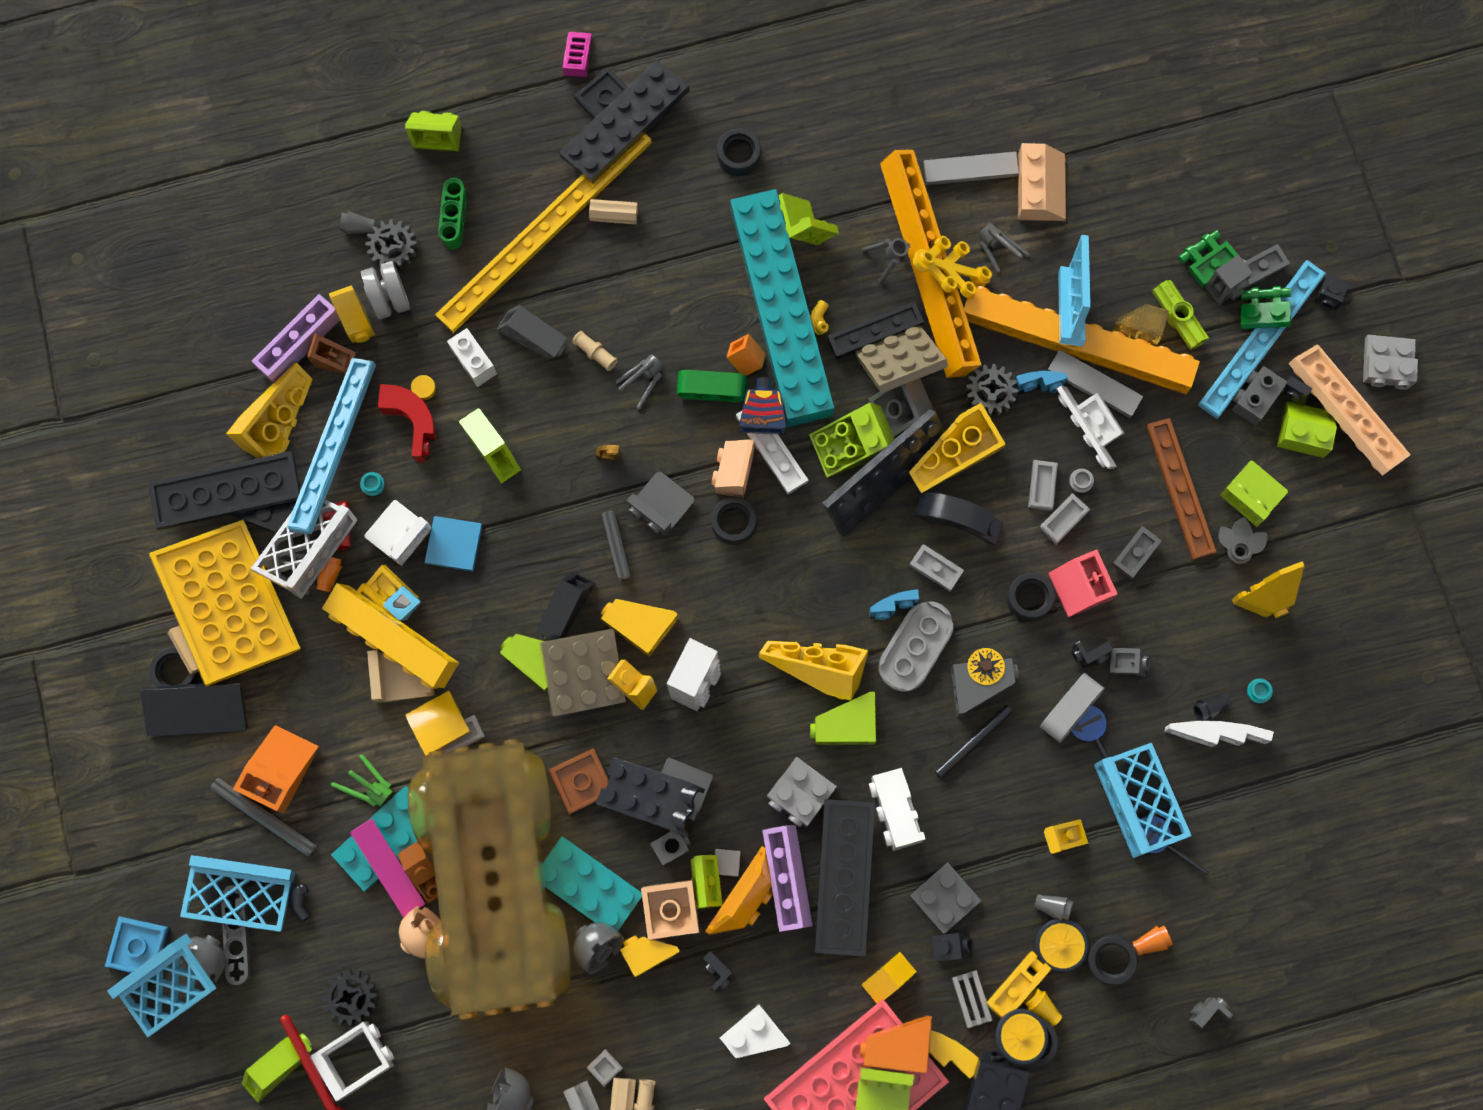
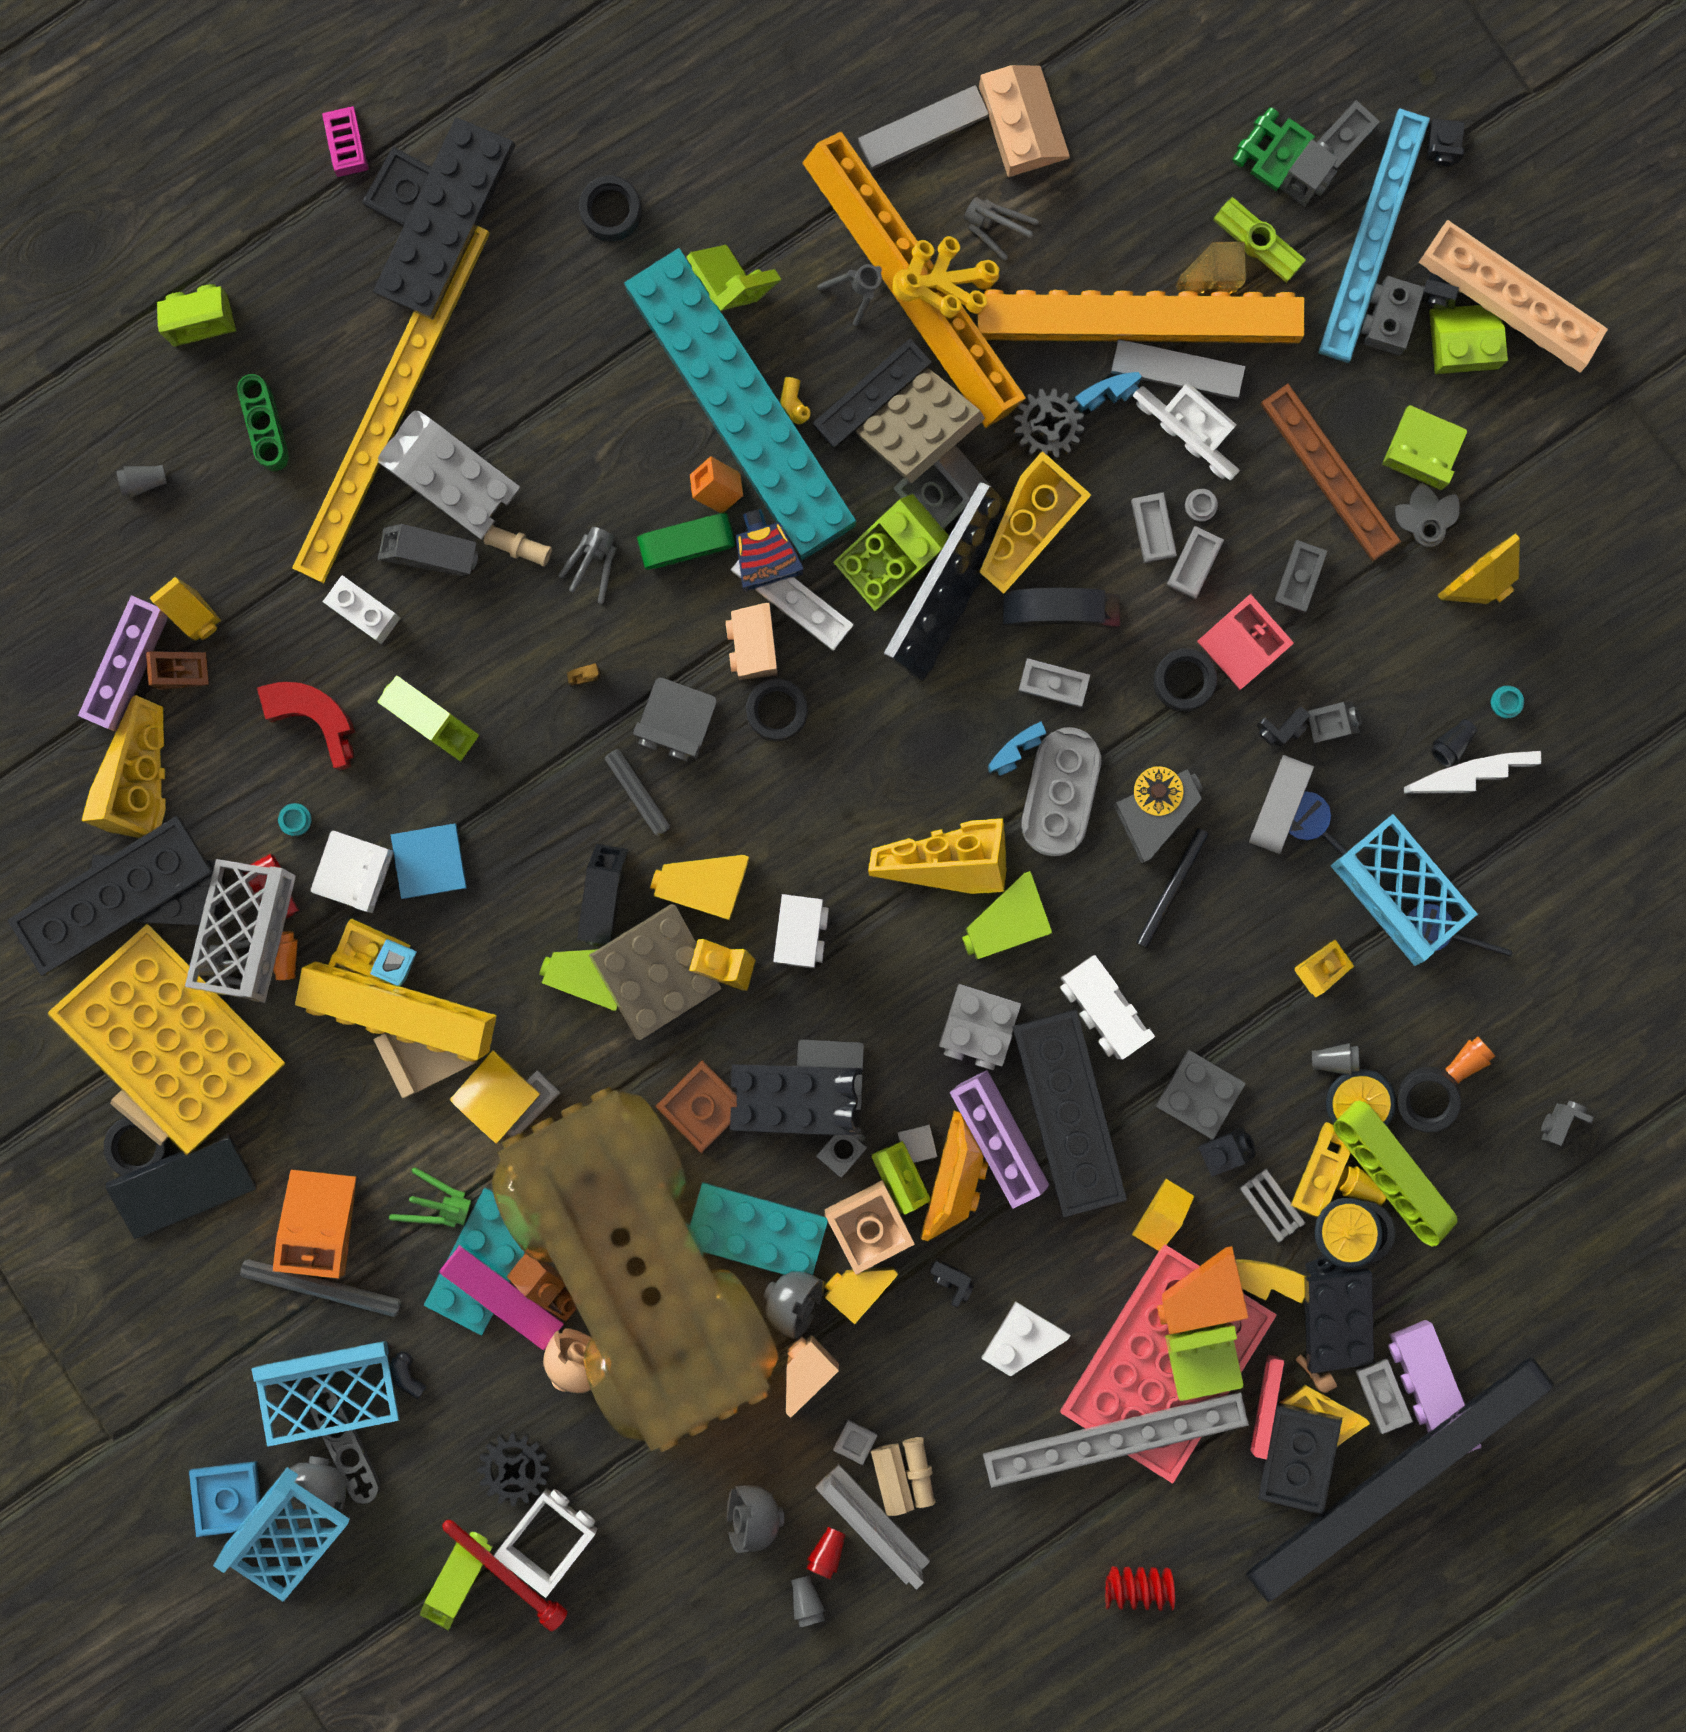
camera: 25 degrees left, 10 degrees up
medium azure tile [287,358,376,534] -> none
light grey wheel [361,260,411,320] -> none
dark grey gear [365,219,418,269] -> none
yellow tile [411,375,436,400] -> none
tan axle [589,199,638,224] -> none
medium azure fence [1059,235,1090,347] -> none
green plate [1241,286,1291,329] -> none
light grey plate [1363,335,1418,389] -> none
none -> light grey piece [378,411,521,540]
none -> light nougat slope [786,1335,839,1418]
none -> lime beam [1333,1101,1458,1246]

